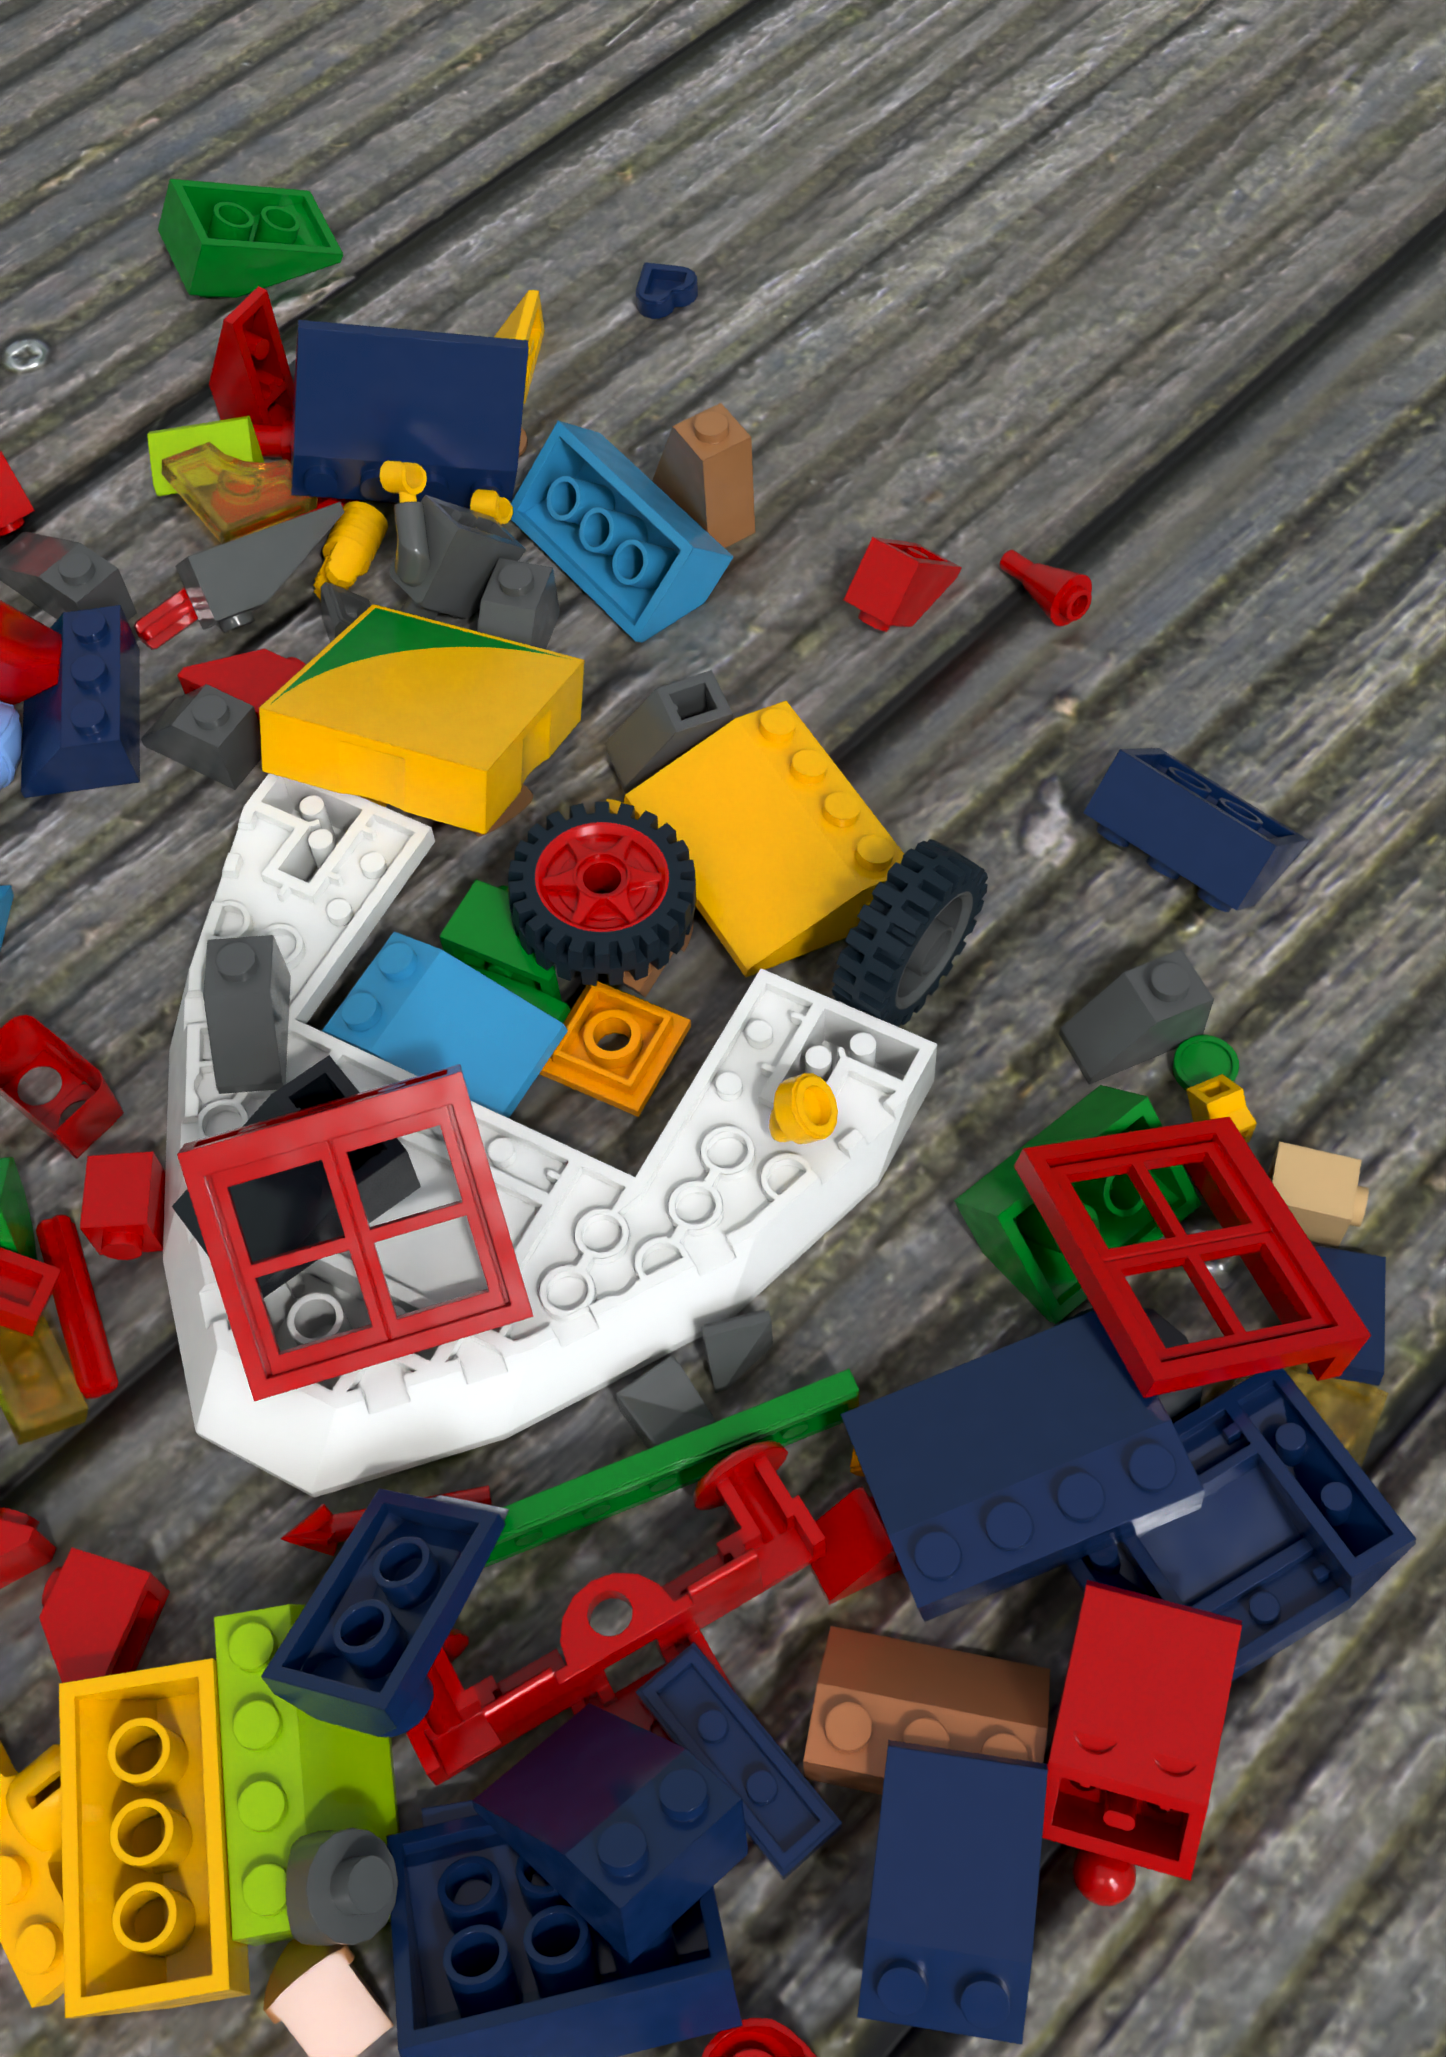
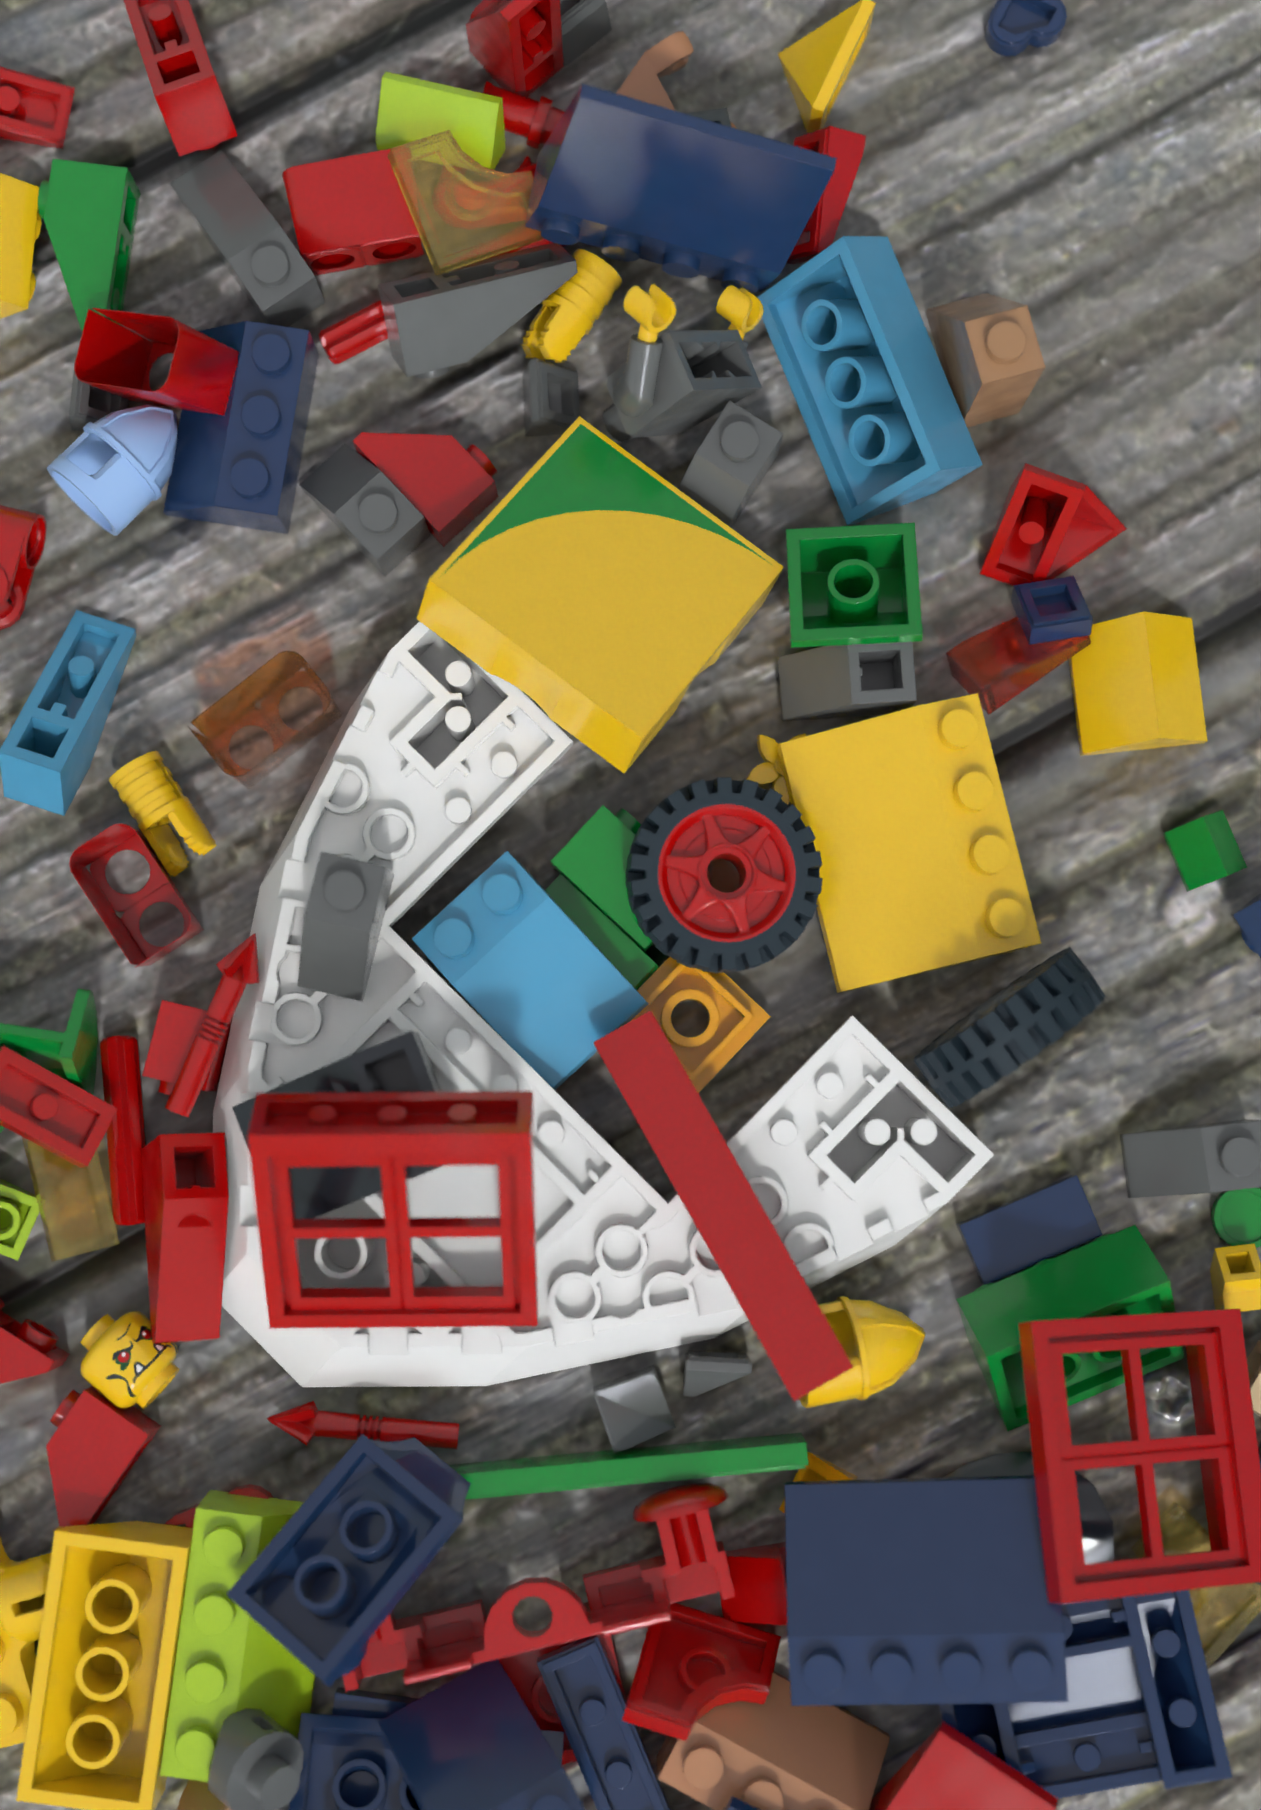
camera: 10 degrees right, 25 degrees up
yellow tile [769,1073,838,1144] -> none
red slope [843,537,962,632] -> none
none -> yellow head [80,1311,179,1409]
none -> yellow hinge [109,751,217,877]
none -> red slope [141,1132,229,1344]
none -> red piece [165,933,259,1118]
none -> clear orange piece [187,651,342,789]
none -> red piece [282,148,424,276]
none -> red slope [593,1010,854,1401]
none -> red tile [622,1603,781,1741]
none -> green slope [786,522,923,648]
none -> red slope [787,126,866,265]
none -> yellow helmet [799,1296,925,1408]
none -> clear red slope [946,616,1091,715]
none -> dark blue tile [956,1175,1103,1285]
none -> red slope [980,463,1127,586]
none -> dark blue tile [1011,576,1093,645]
none -> yellow slope [1066,611,1208,756]
none -> green slope [1163,809,1247,892]

